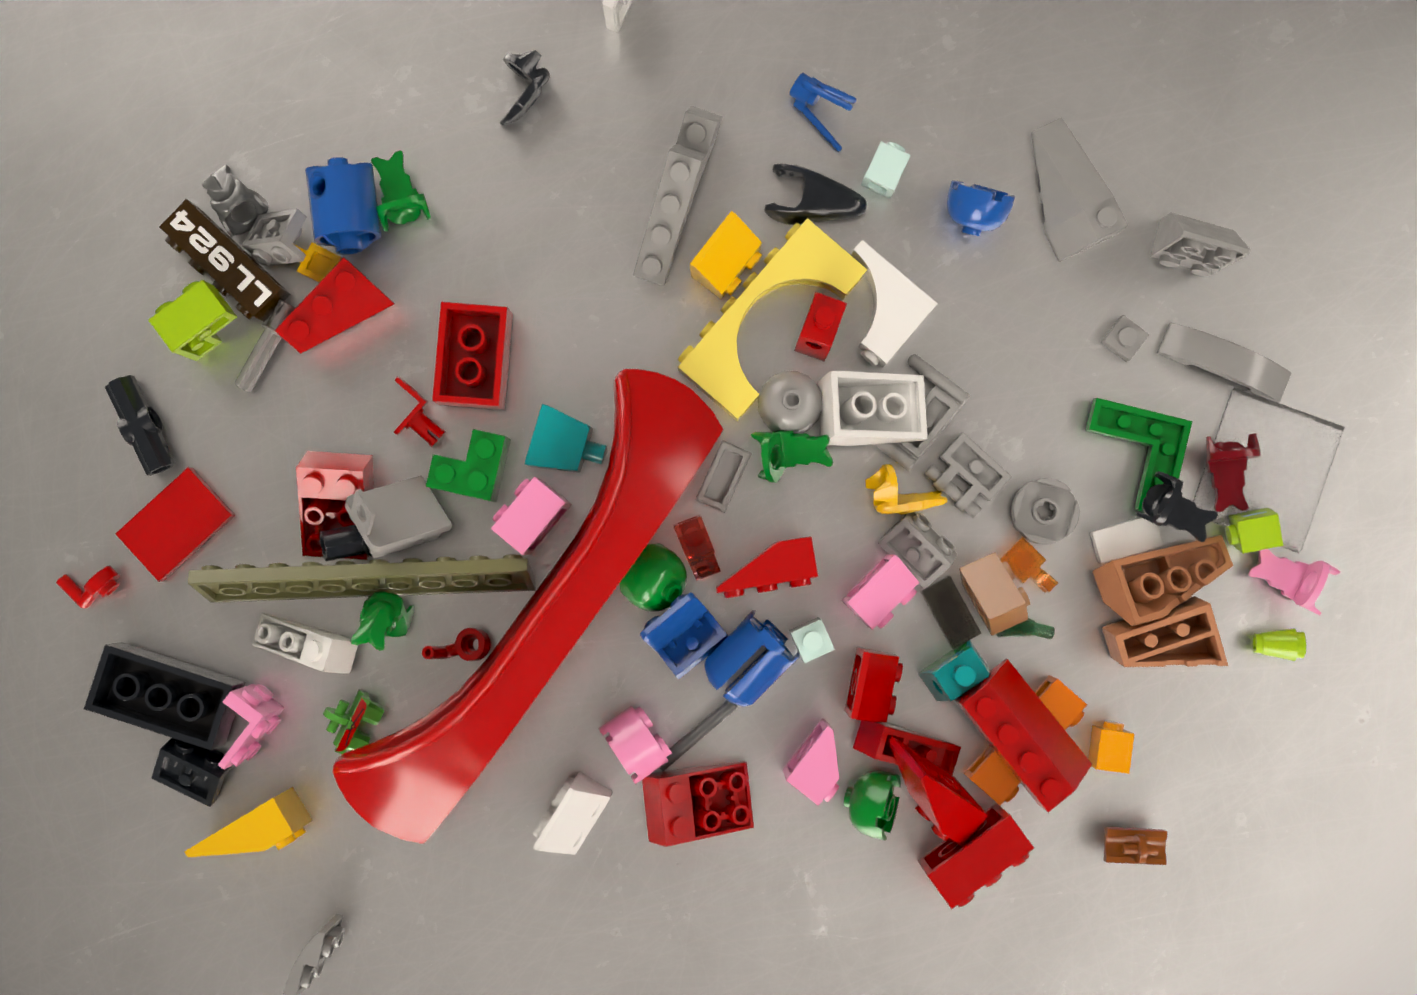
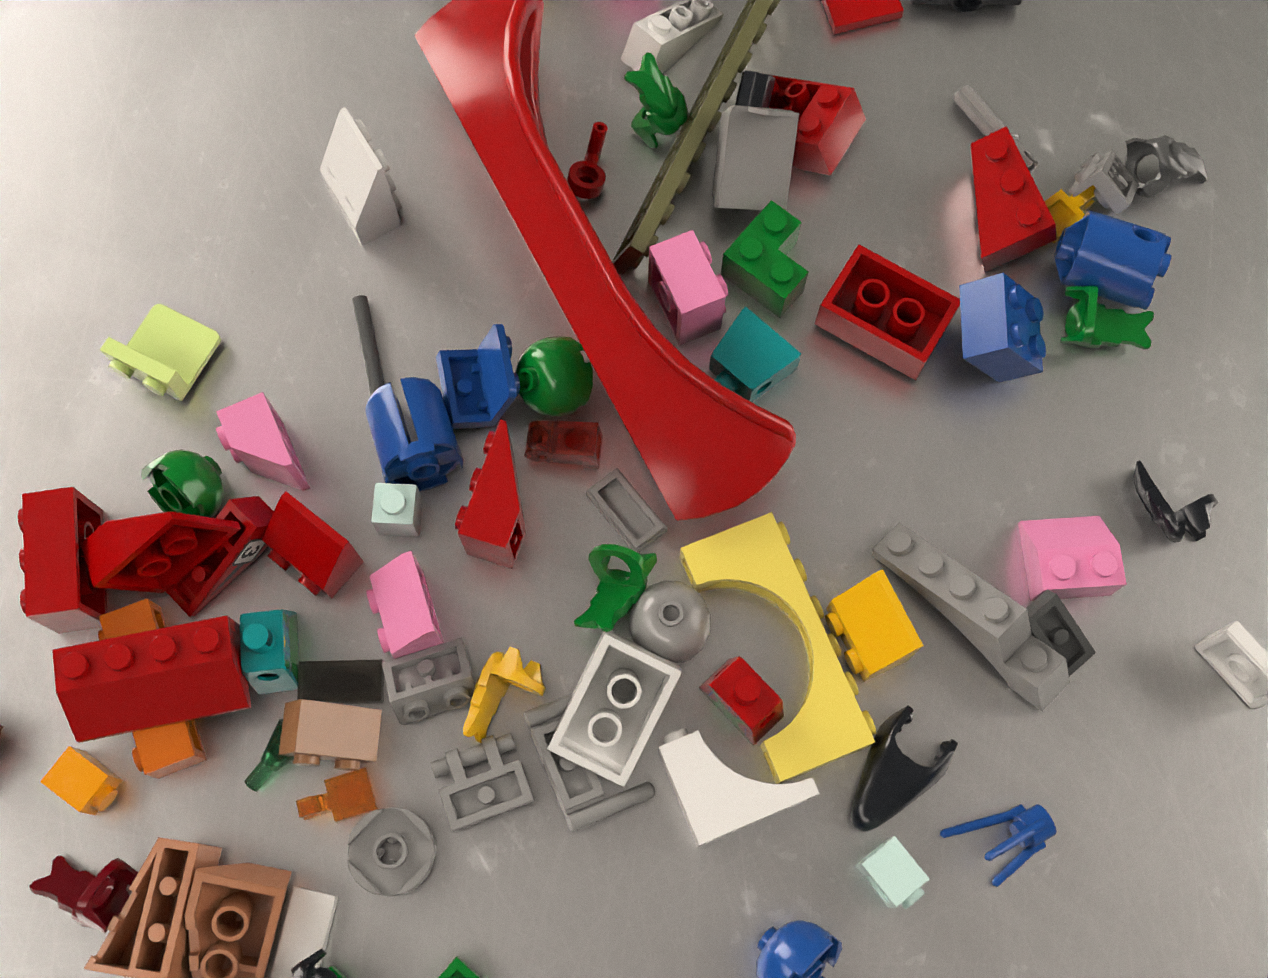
camera: 115 degrees right, 15 degrees down
lime brick [148,279,237,361] -> none
dark brown brick [159,199,291,322] -> none
bright green hips [323,689,384,754] -> none
red bracket [394,377,446,447] -> none
bright pink brick [598,706,672,784] -> none
red slope [642,762,754,847] -> none
none -> dark red hair [30,855,138,933]
none -> yellowish green bracket [100,304,221,401]
none -> blue brick [959,273,1046,383]
none -> bright pink slope [1018,516,1127,601]
none -> dark grey plate [1026,589,1096,677]

